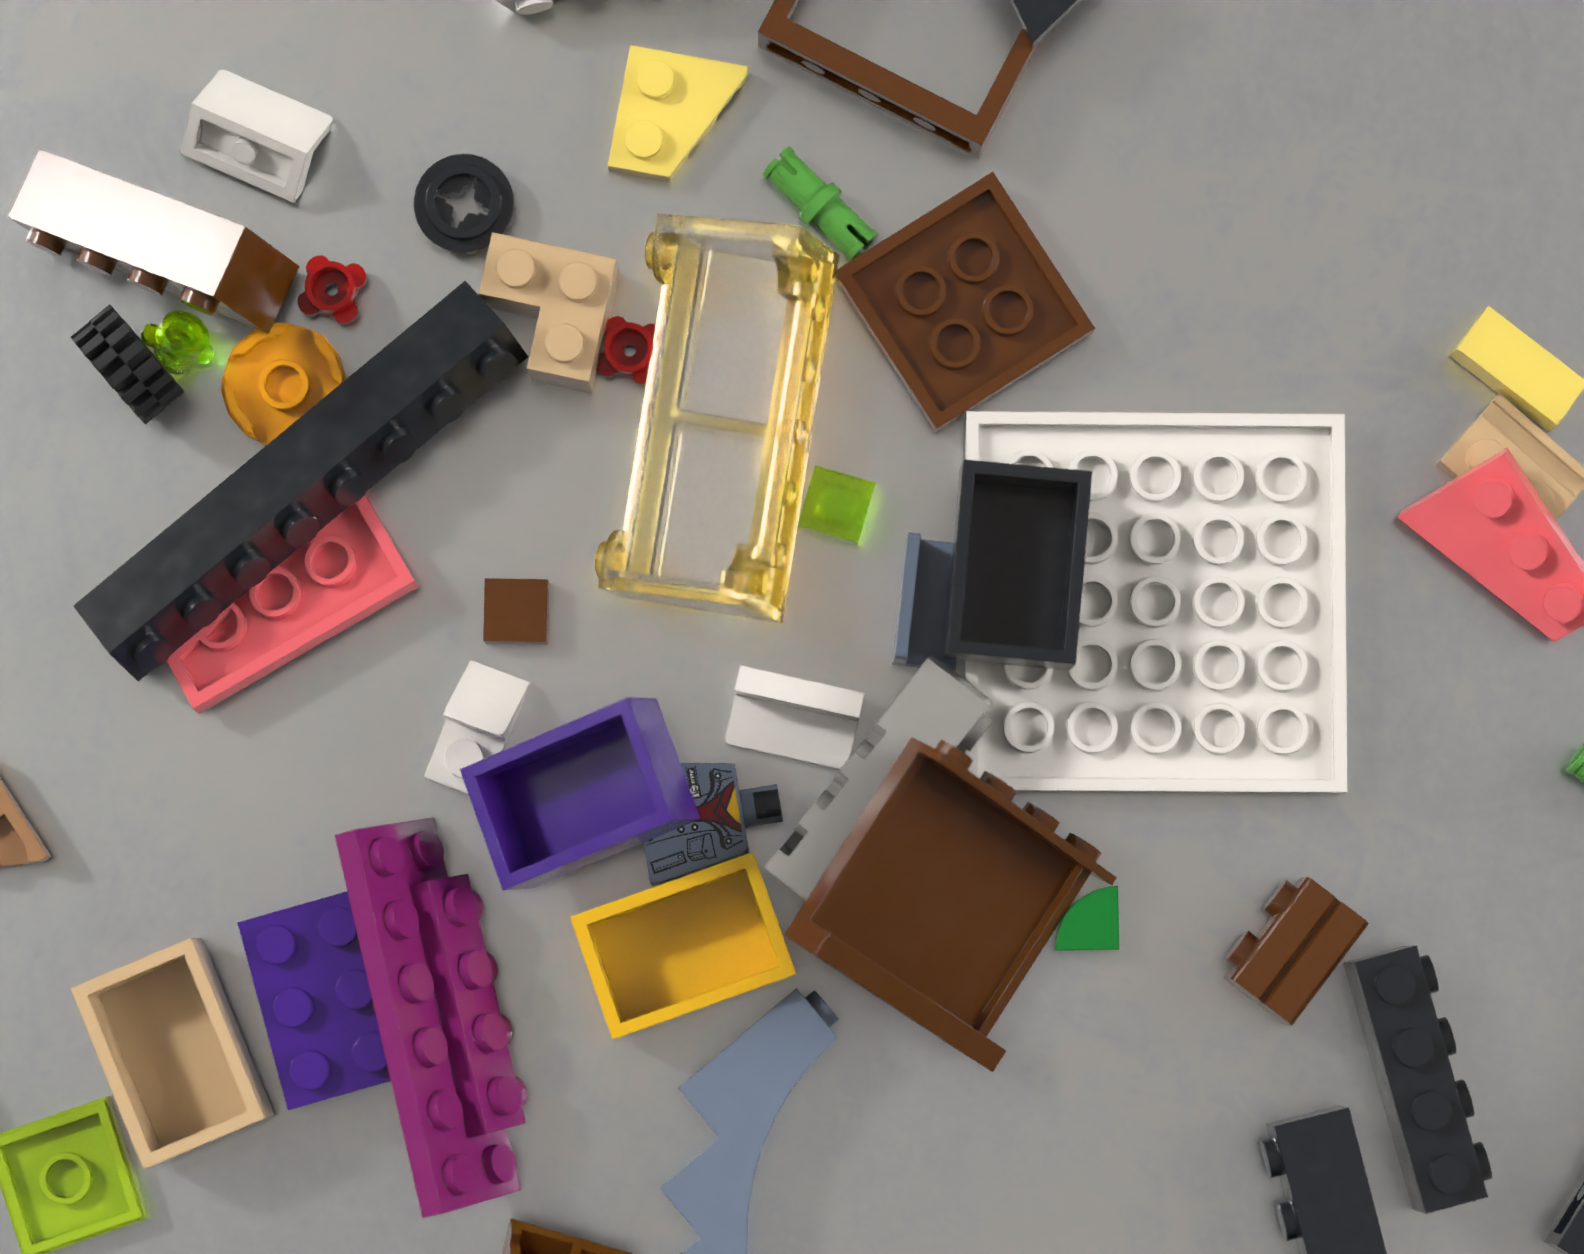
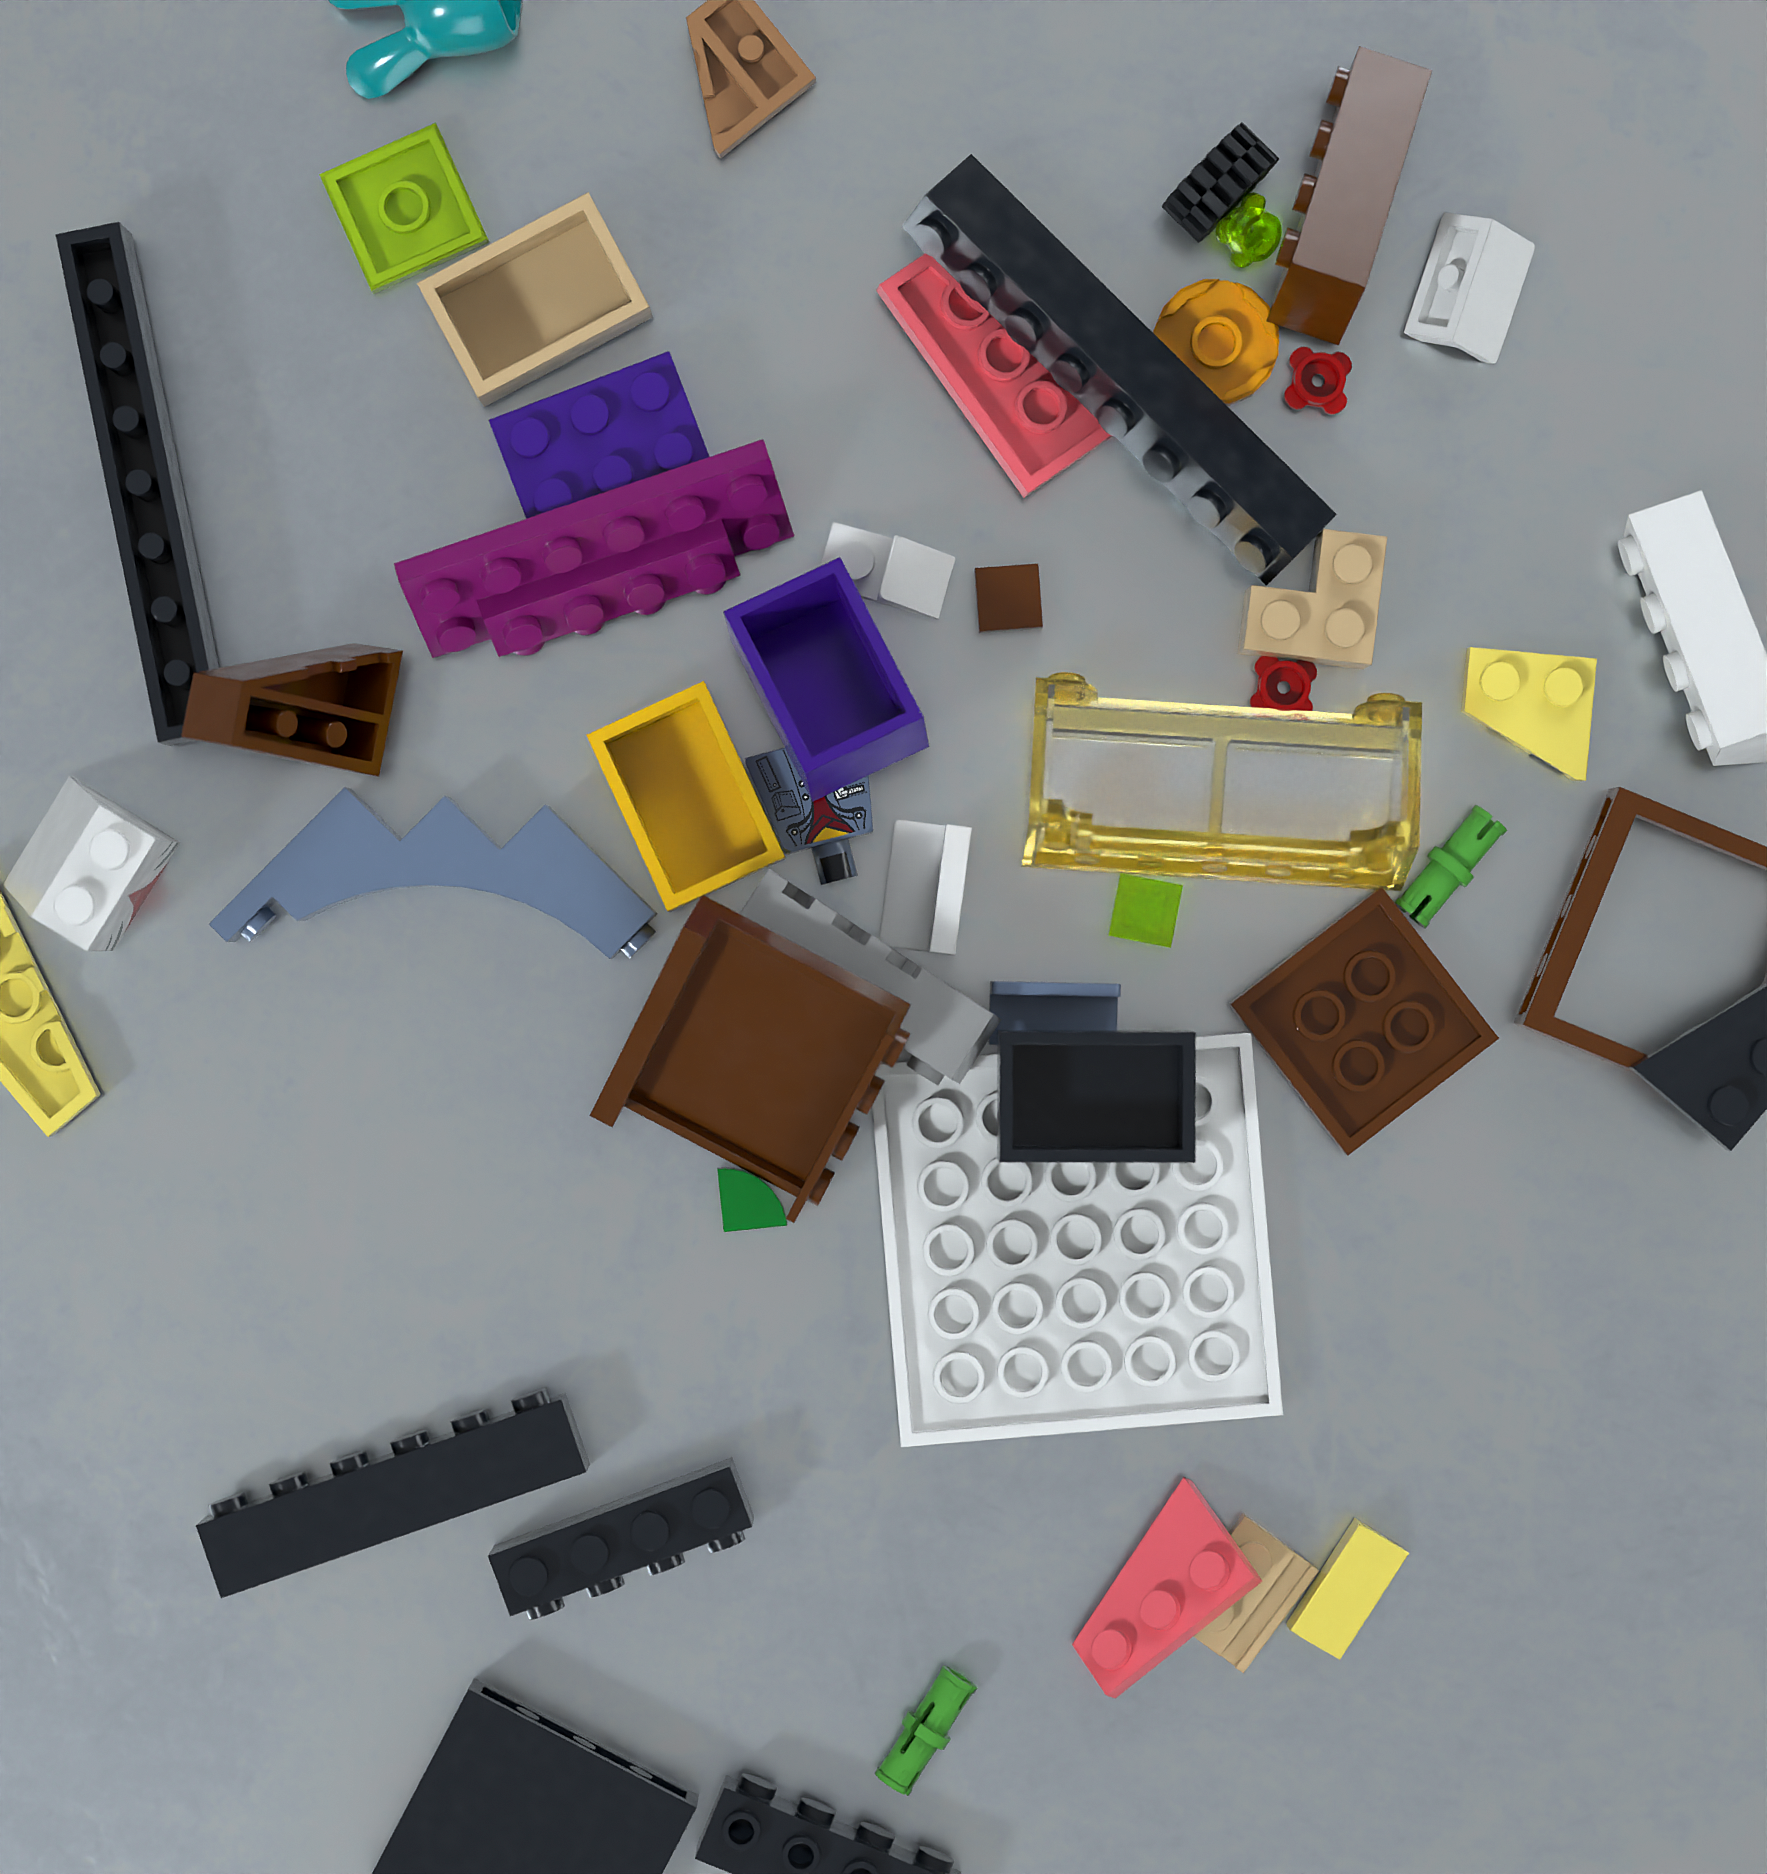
camera: 90 degrees right, 5 degrees up
black gear [414,154,514,255] -> none
reddish brown brick [1224,876,1369,1026] -> none

